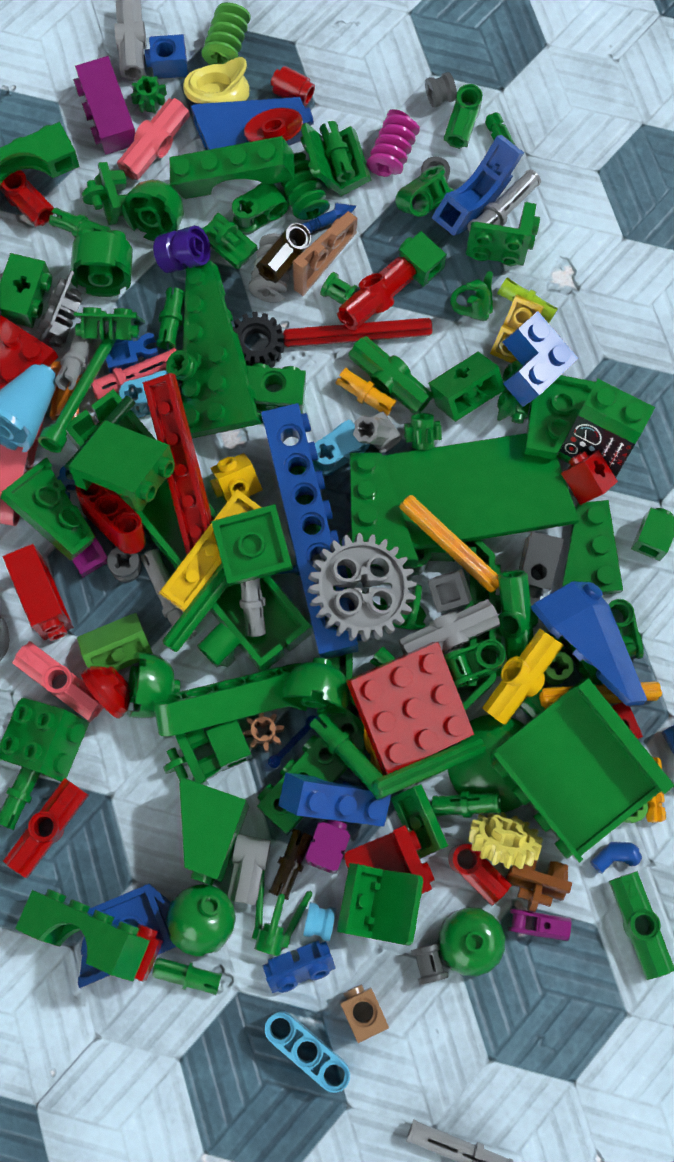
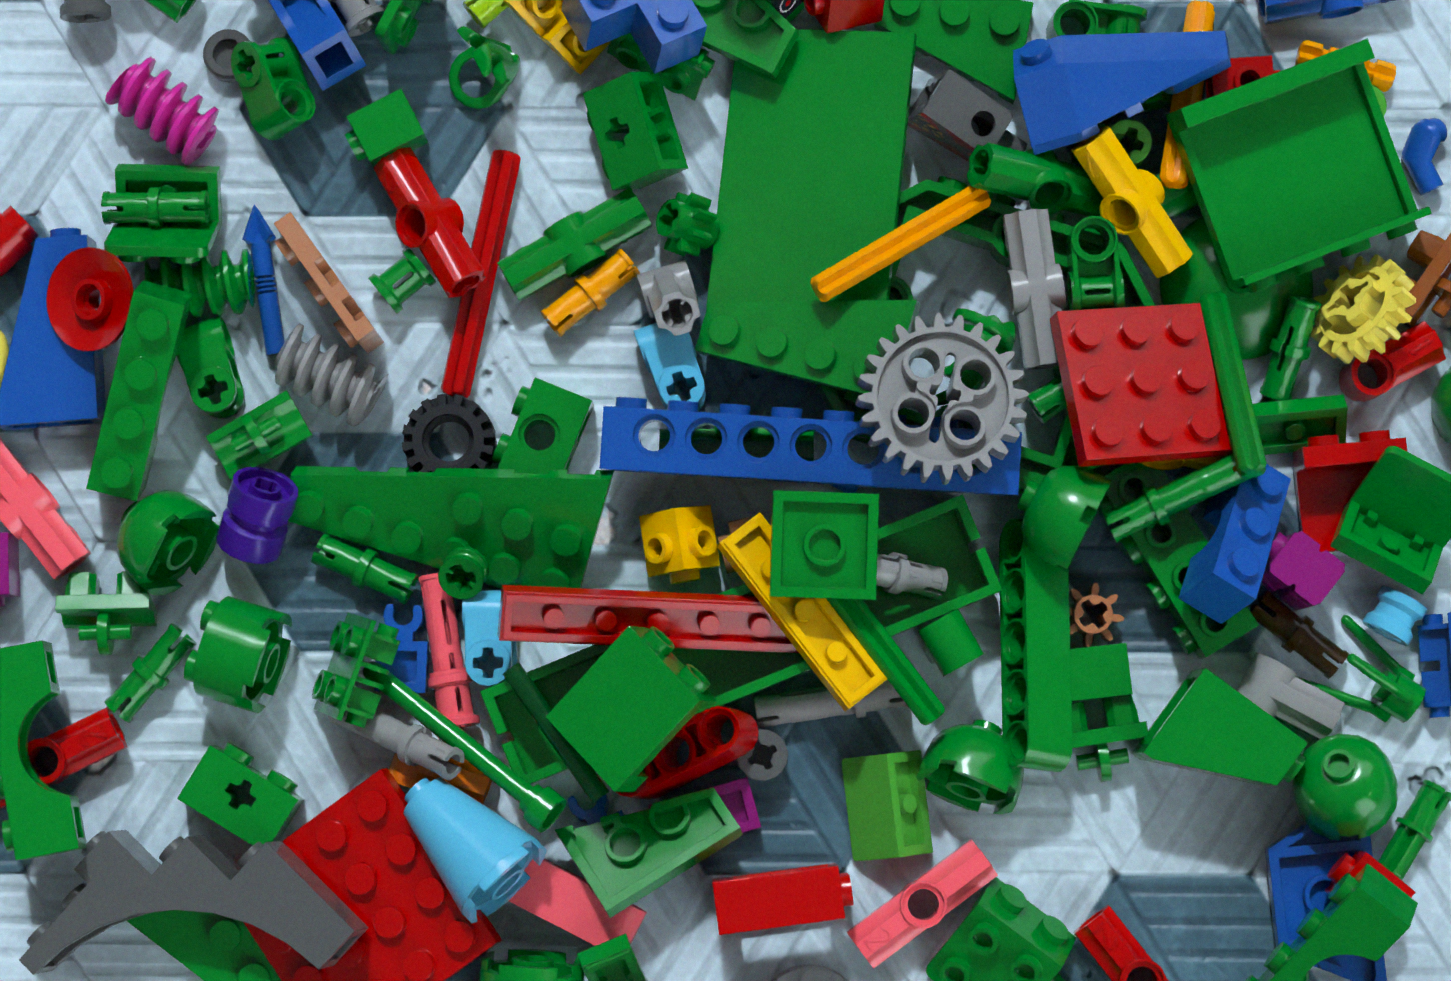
camera: 70 degrees left, 10 degrees up
dark grey hinge [37,270,82,347] -> none
red piece [81,666,132,719] -> none
dark brown piece [256,223,311,284] -> none
clear blue hinge [268,715,319,768] -> none
dark grey brick [428,569,472,613] -> none

